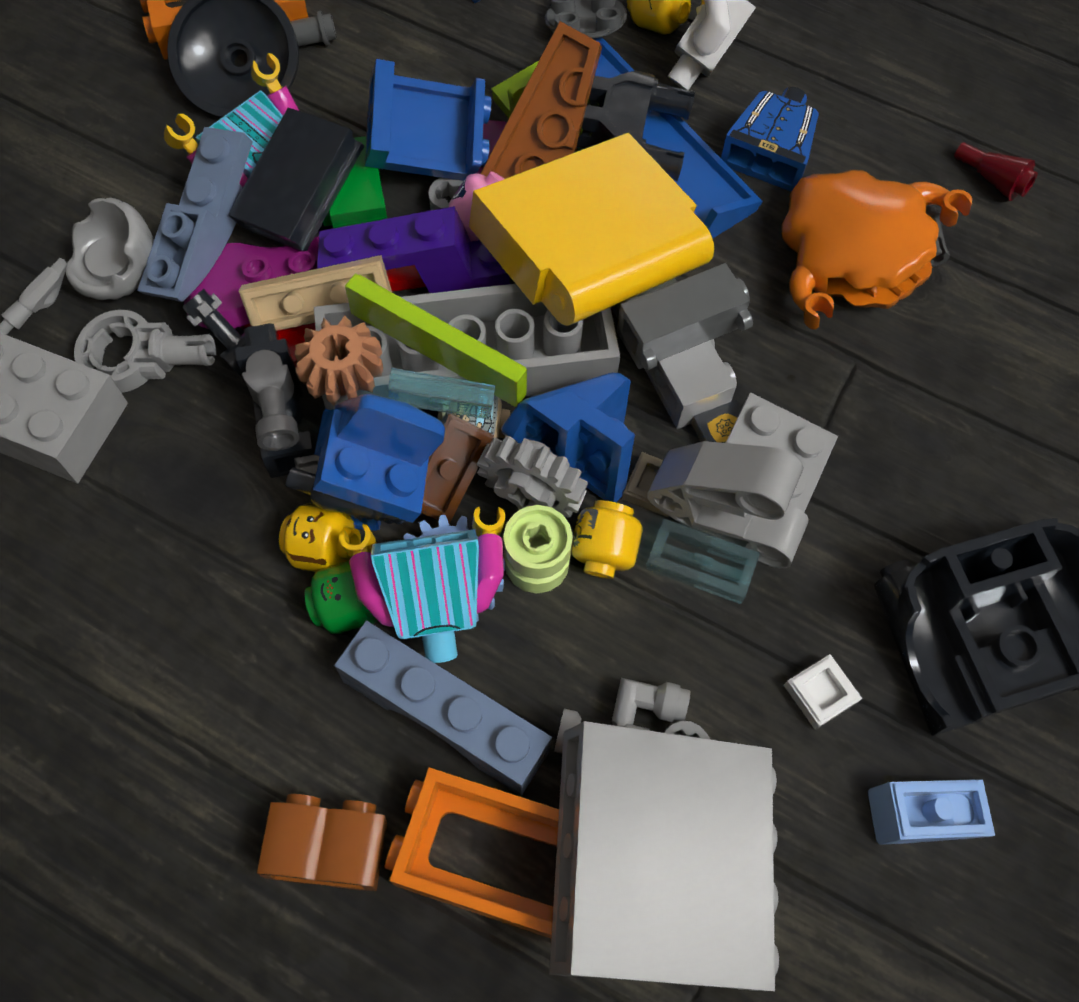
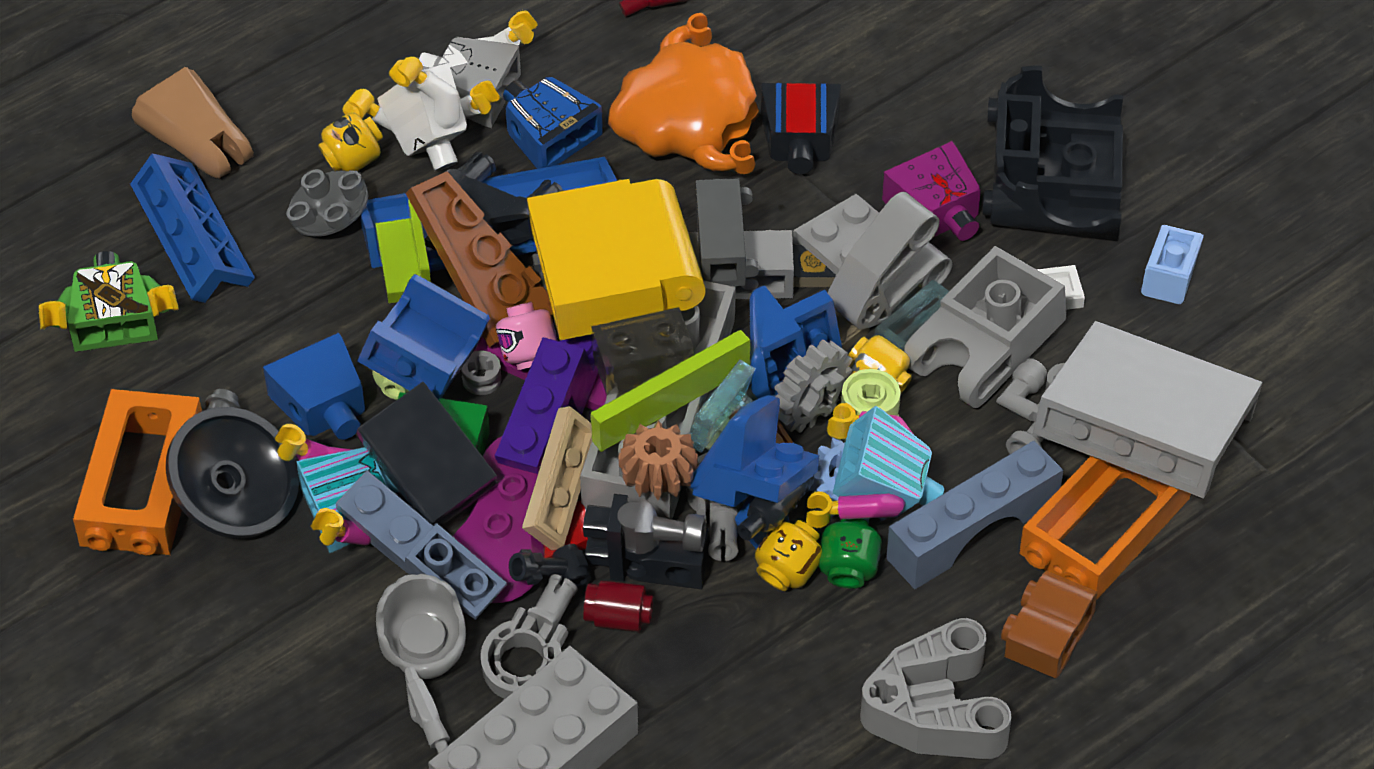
camera: 65 degrees left, 15 degrees down
none -> blue torso [263,333,365,440]
none -> torso [419,10,537,128]
none -> dark red brick [583,580,654,632]
none -> clear smoke brick [592,307,694,395]
none -> black torso [761,83,841,174]
none -> light grey connector [860,618,1011,759]
none -> magenta torso [882,141,980,241]
none -> light grey brick [904,246,1066,408]

